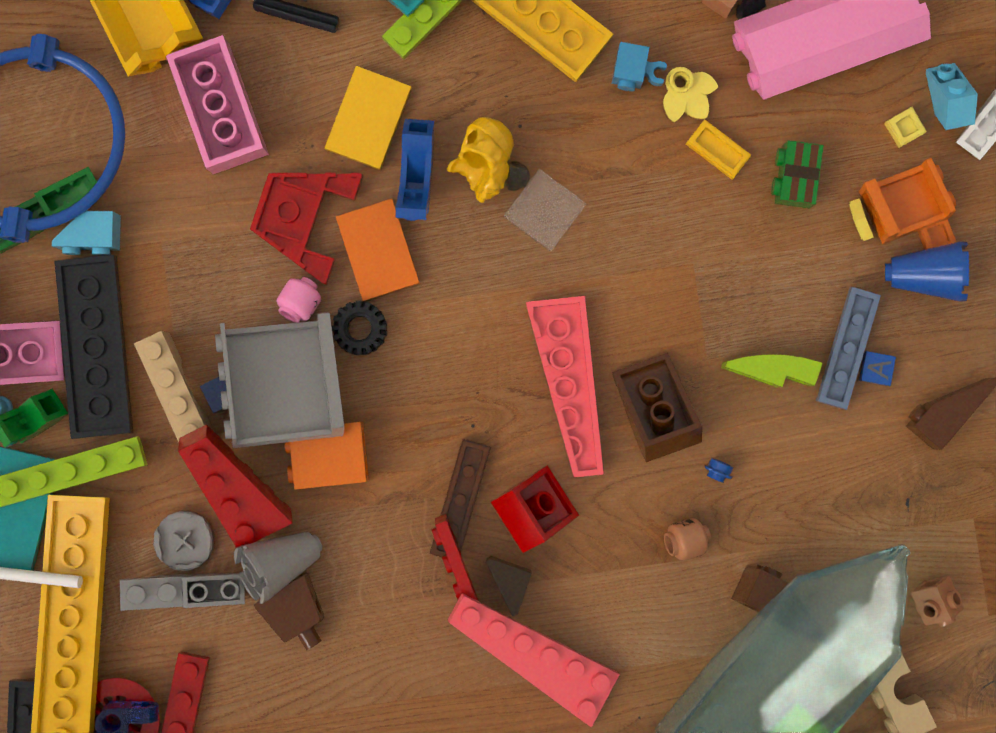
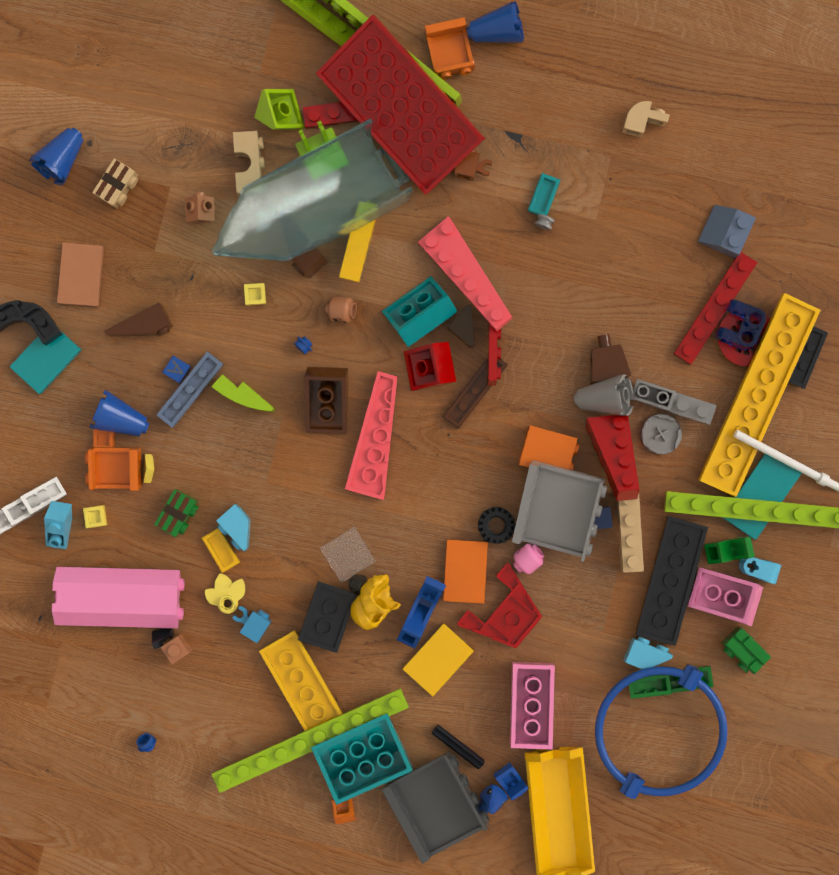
camera: 155 degrees left, 0 degrees up
none -> medium azure slope [216,504,251,551]
none -> light yellow plate [244,283,266,306]
none -> black plate [297,581,357,653]
none -> yellow slope [339,202,379,283]
none -> teal slope [382,276,458,347]

